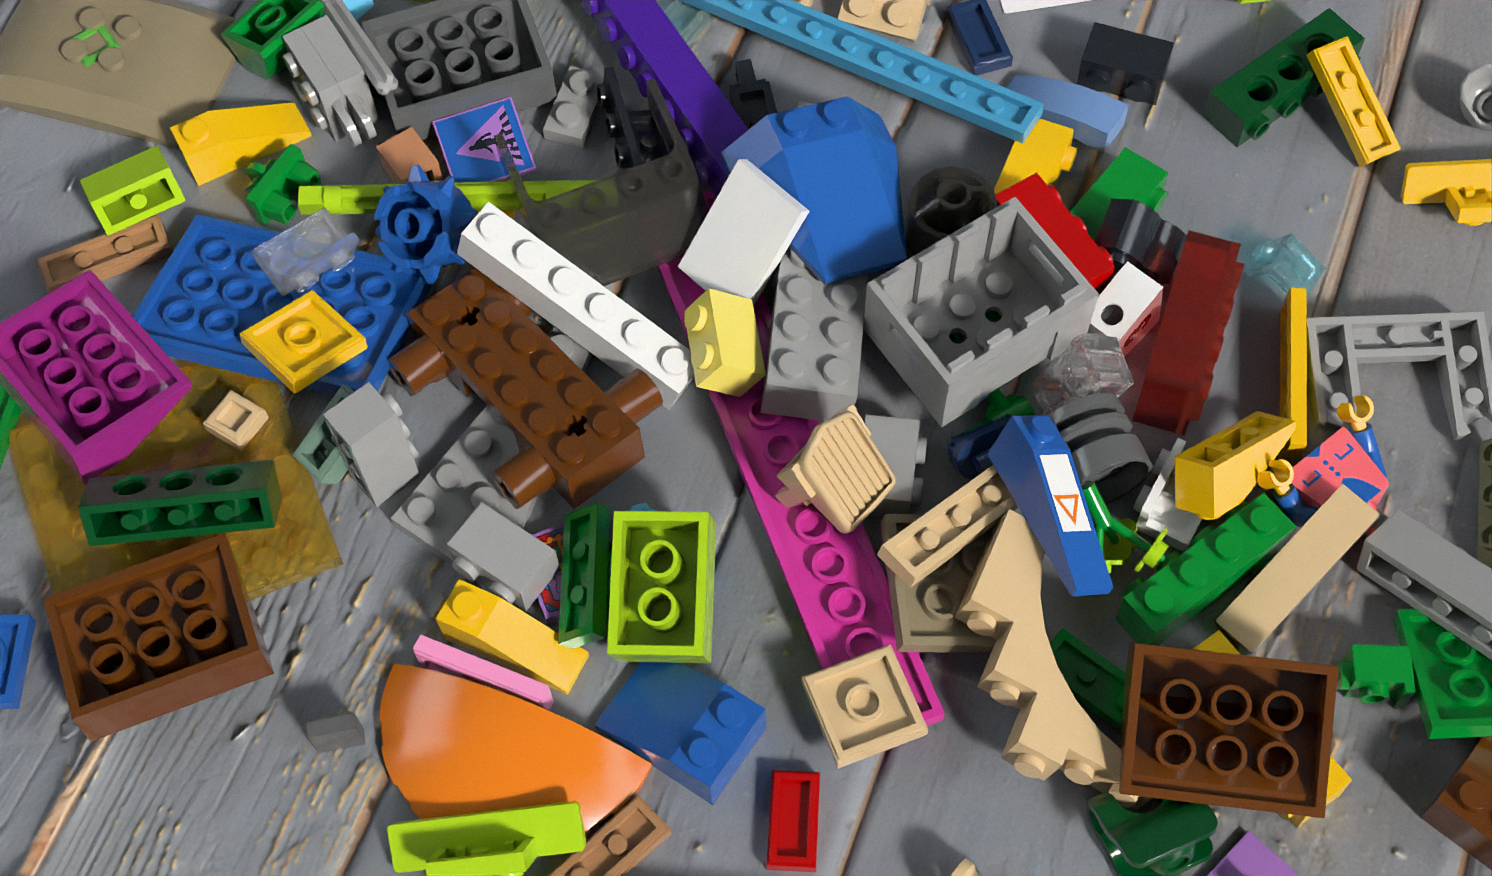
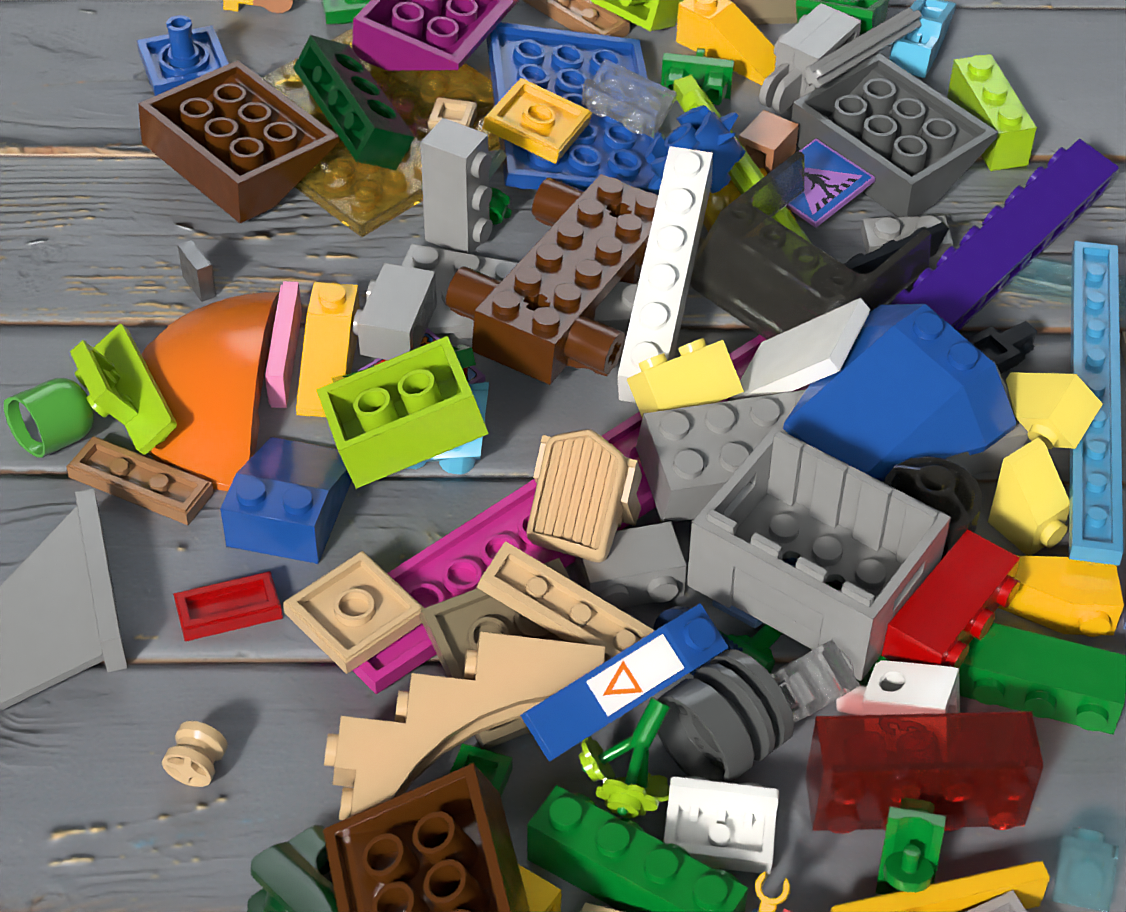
camera: 65 degrees right, 15 degrees down
black brick [1095,199,1188,285] -> none
yellow slope [1175,411,1296,520] -> none
none -> green hips [875,798,946,895]
none -> light yellow slope [988,437,1069,556]
none -> light yellow slope [1006,372,1103,449]

